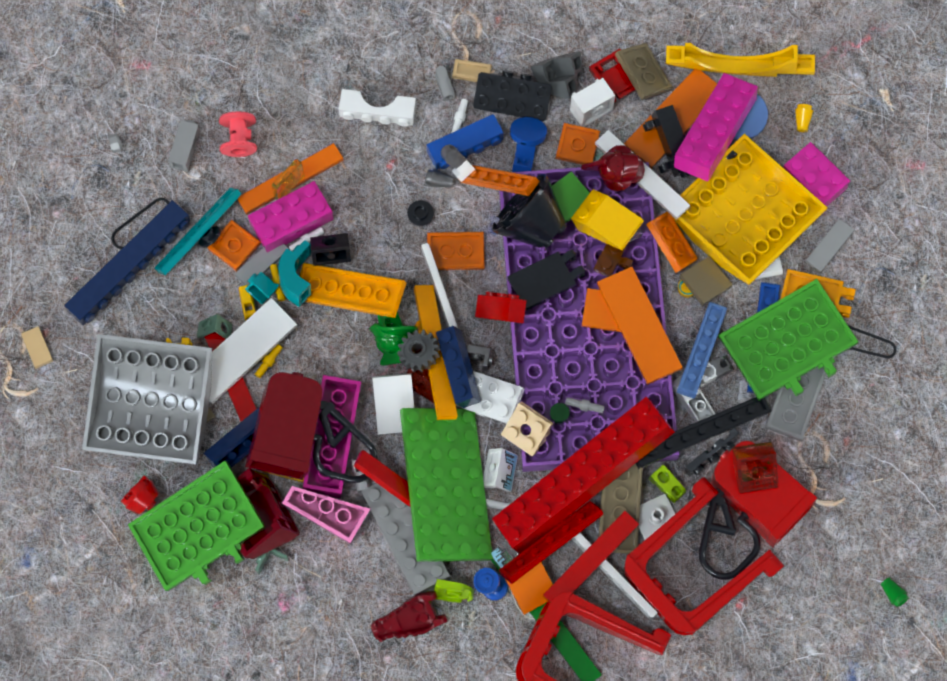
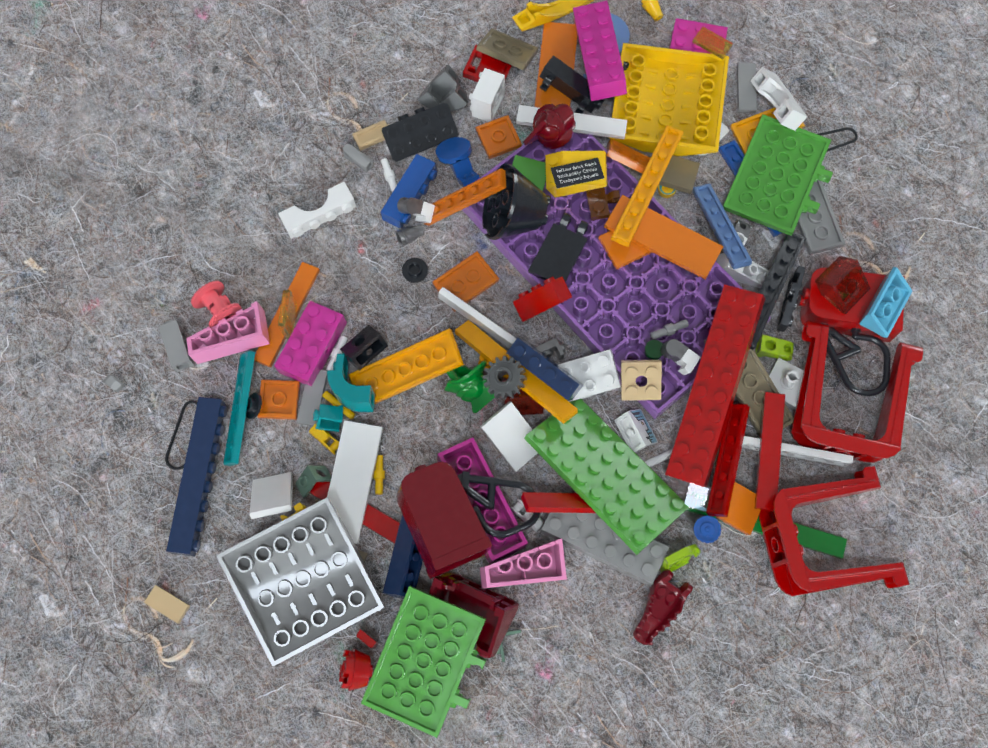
camera: 35 degrees left, 0 degrees up
none -> bright pink wedge [186,301,270,364]
none -> white tile [250,472,293,519]
none -> red tile [356,629,379,649]
none -> black sticker [551,158,604,189]
none -> light orange tile [611,125,684,247]
none -> leg [661,339,701,375]
none -> tile [692,27,733,59]
none -> white arch [751,67,807,131]
none -> medium azure slope [859,267,913,338]

